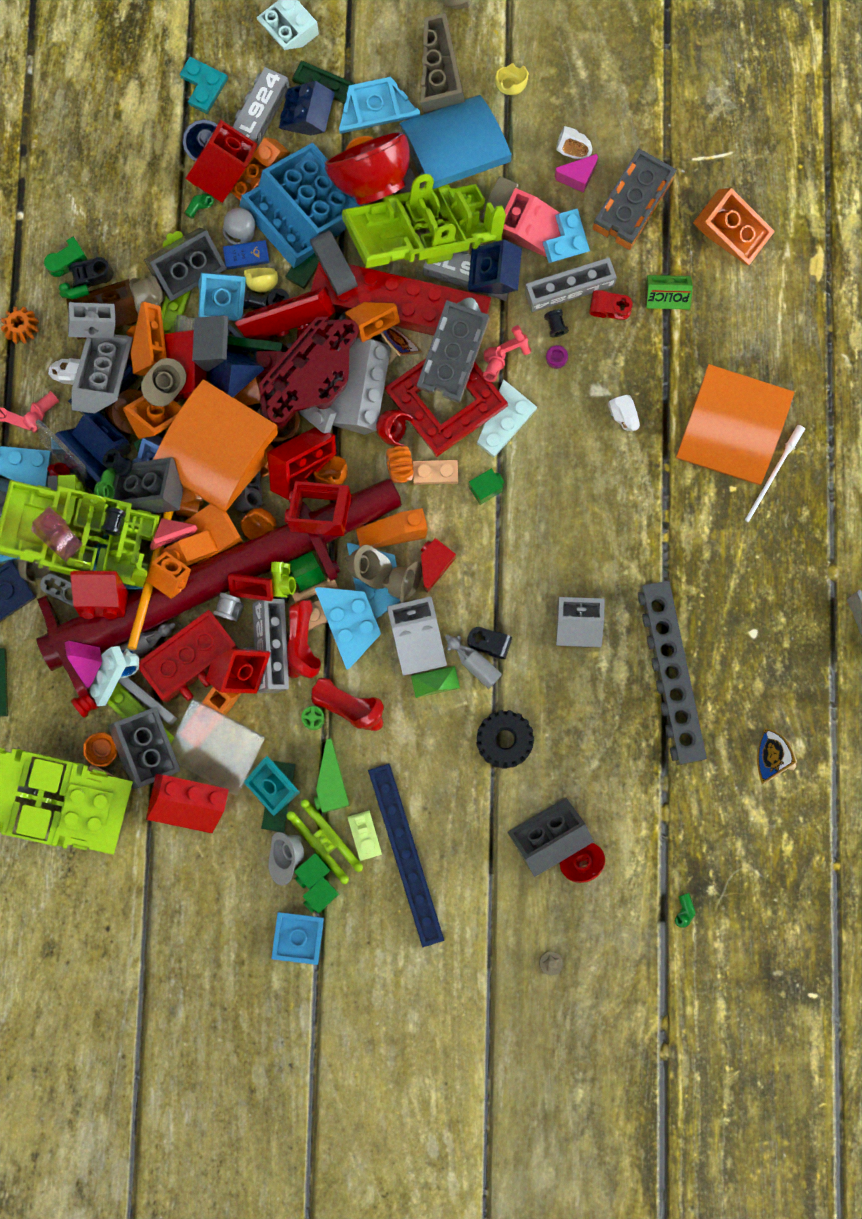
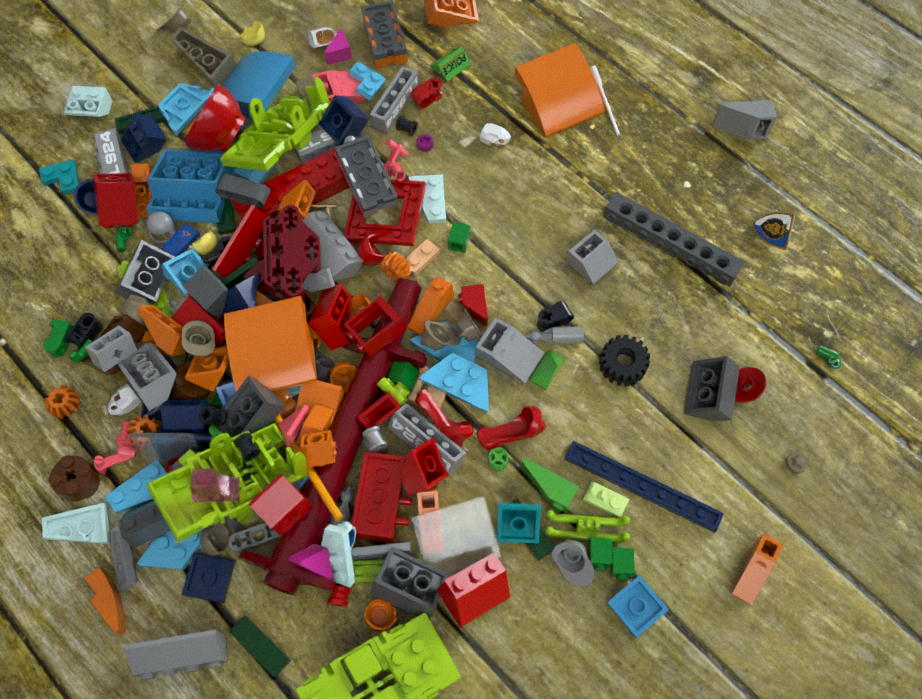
camera: 45 degrees left, 15 degrees down
none -> orange gear [125,414,161,449]
none -> orange slope [731,534,784,605]

